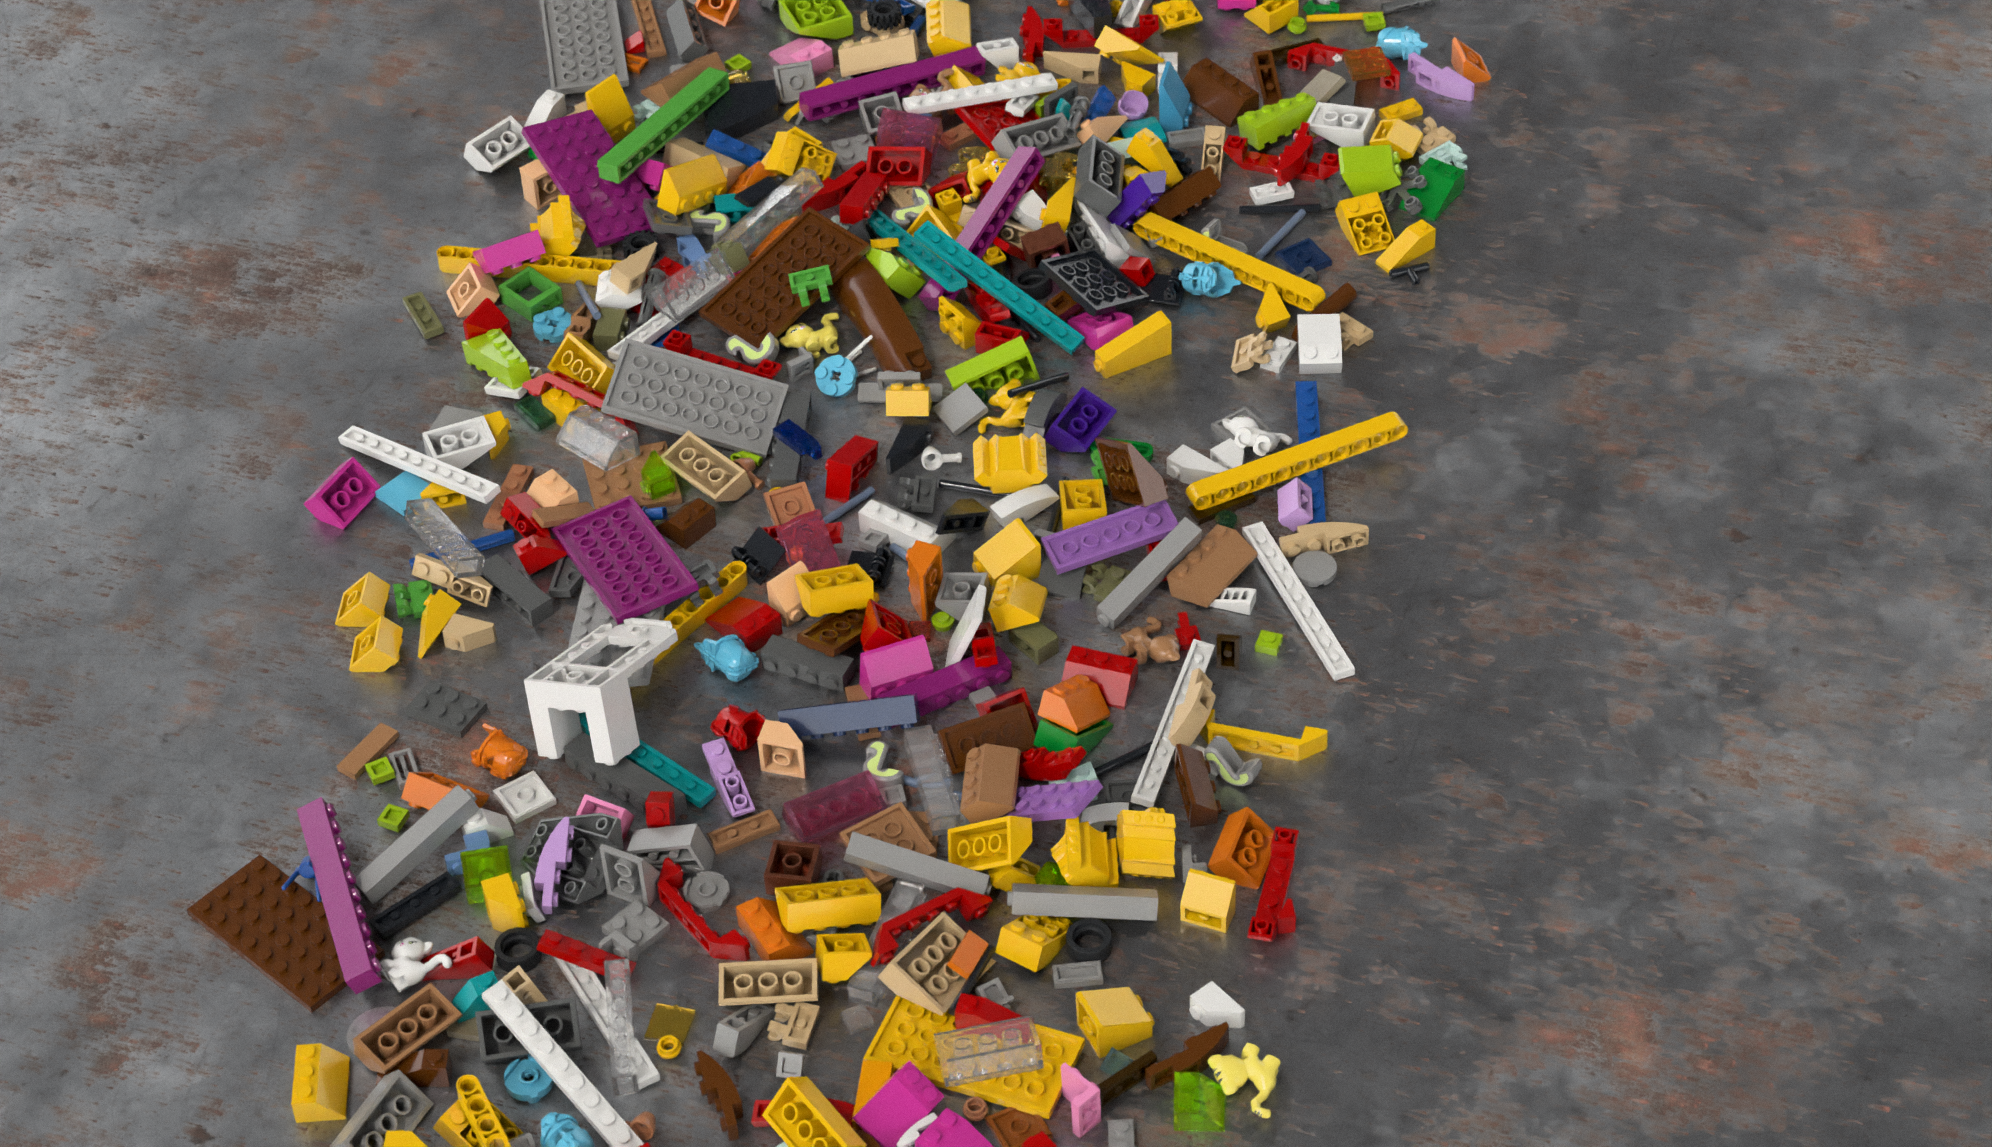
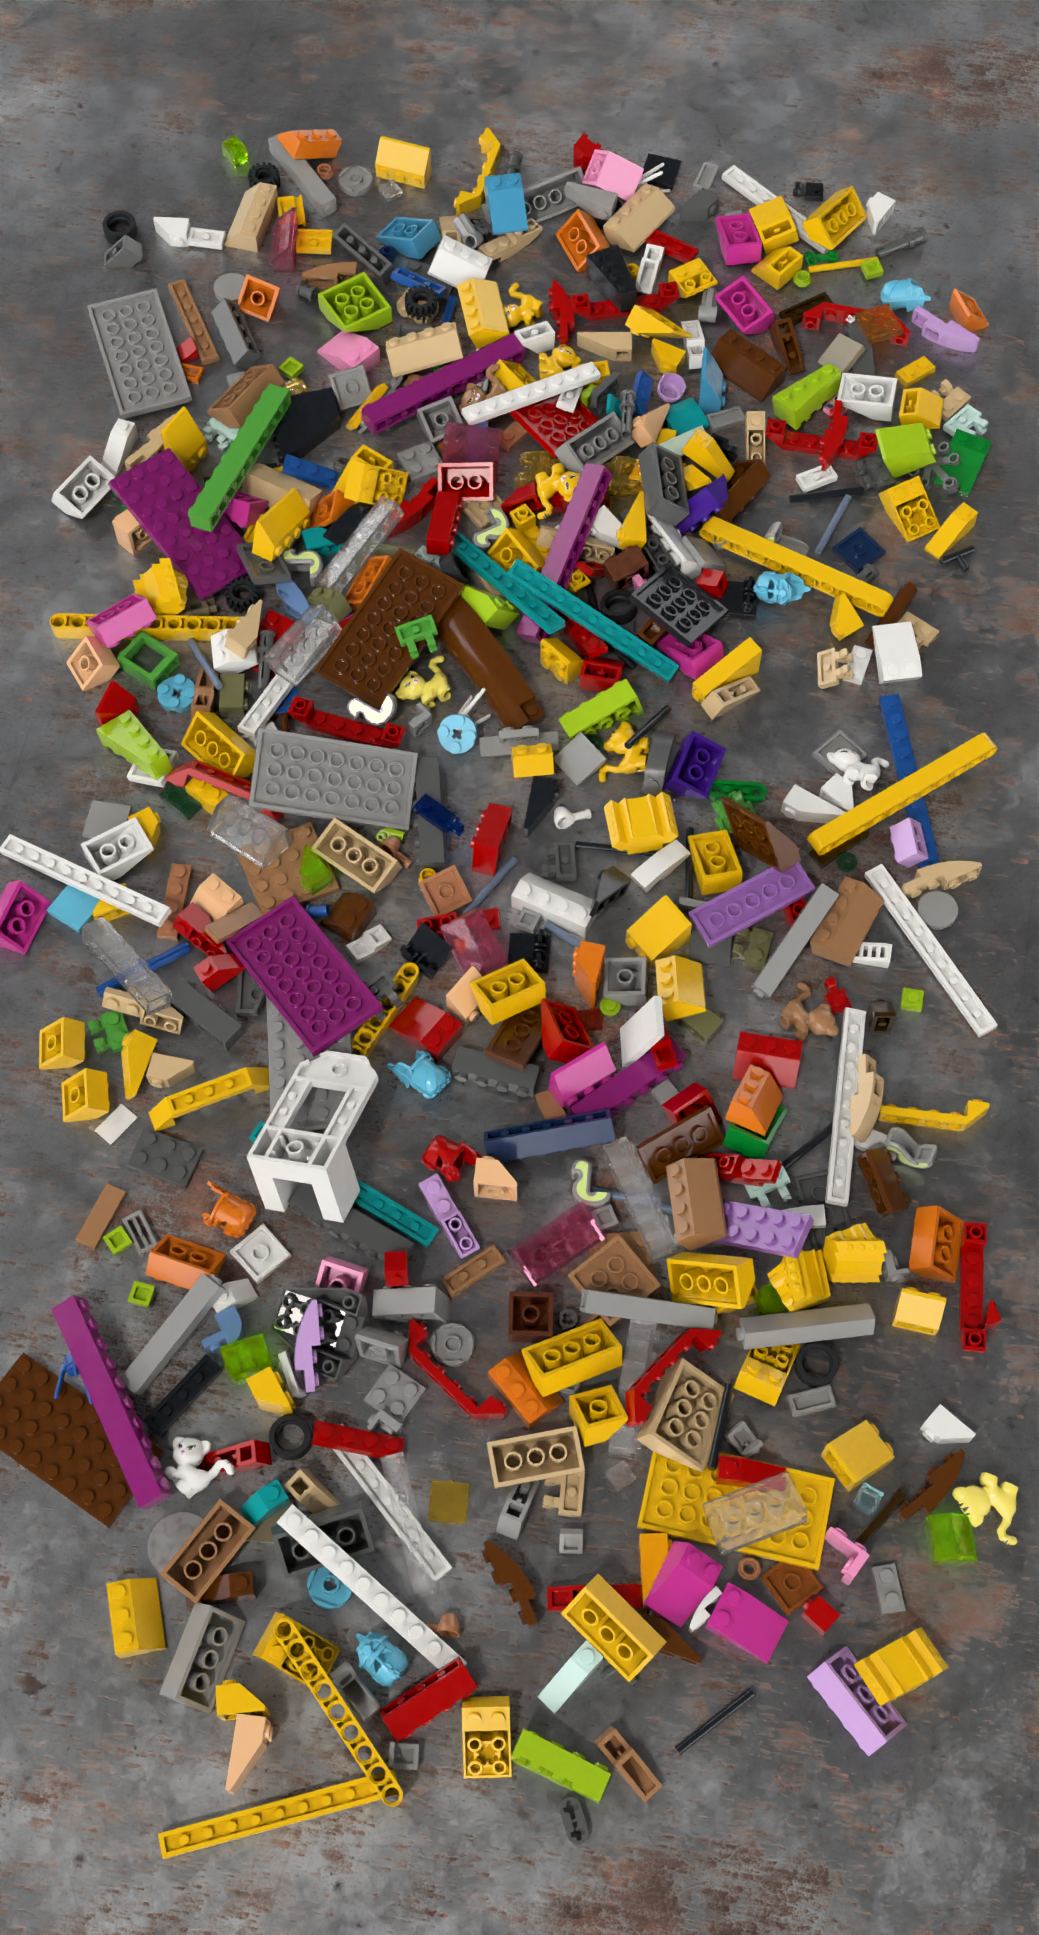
camera: 10 degrees left, 20 degrees up
olive plate [402,291,444,339] -> none
yellow plate [657,1035,682,1059] -> none
yellow plate [870,238,899,252] -> none
orange tile [947,930,989,979] -> none
none -> white sticker [94,1104,138,1145]
none -> yellow slope [148,1067,269,1132]
none -> white slope [345,924,392,965]
none -> yellow animal [503,282,544,328]
none -> light grey piece [698,288,719,323]
none -> tan slope [700,676,761,720]
none -> dark pink slope [714,276,776,335]

